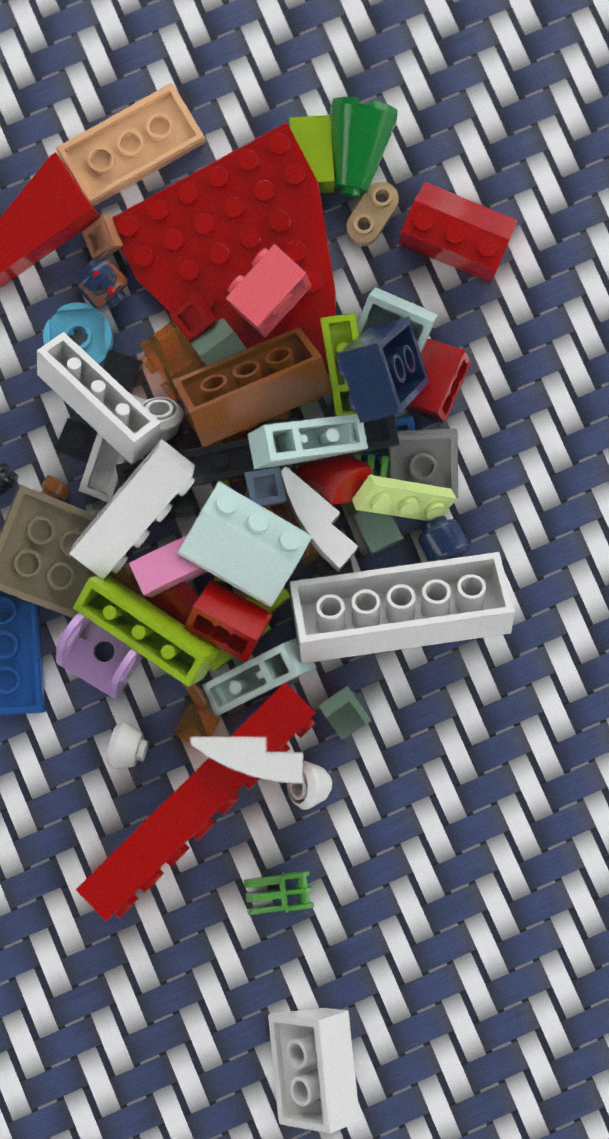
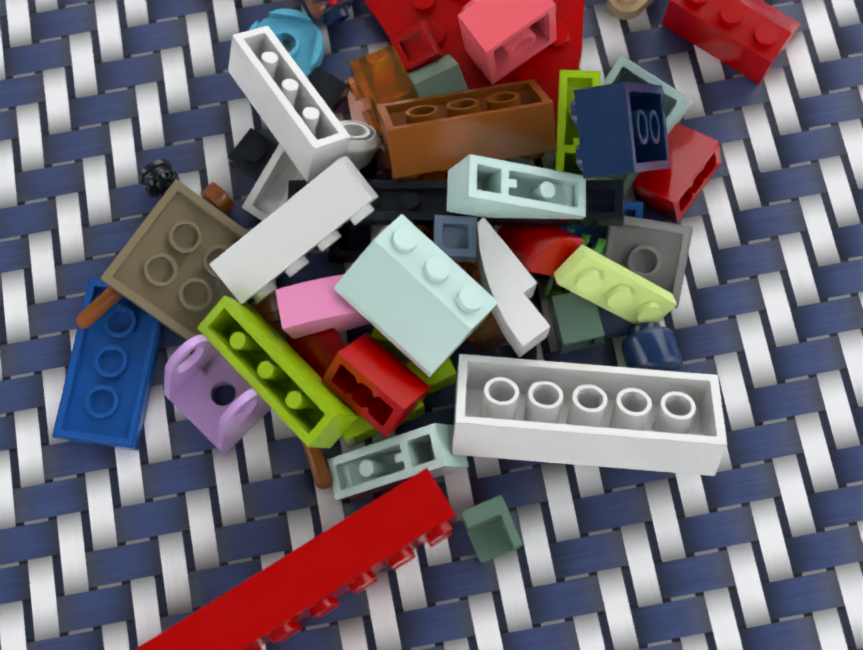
camera: 15 degrees right, 10 degrees down
white cone [107,722,148,769] -> none
clear orange tile [173,703,221,744] -> none
white slope [191,736,303,784] -> none
white cone [287,761,332,810] -> none

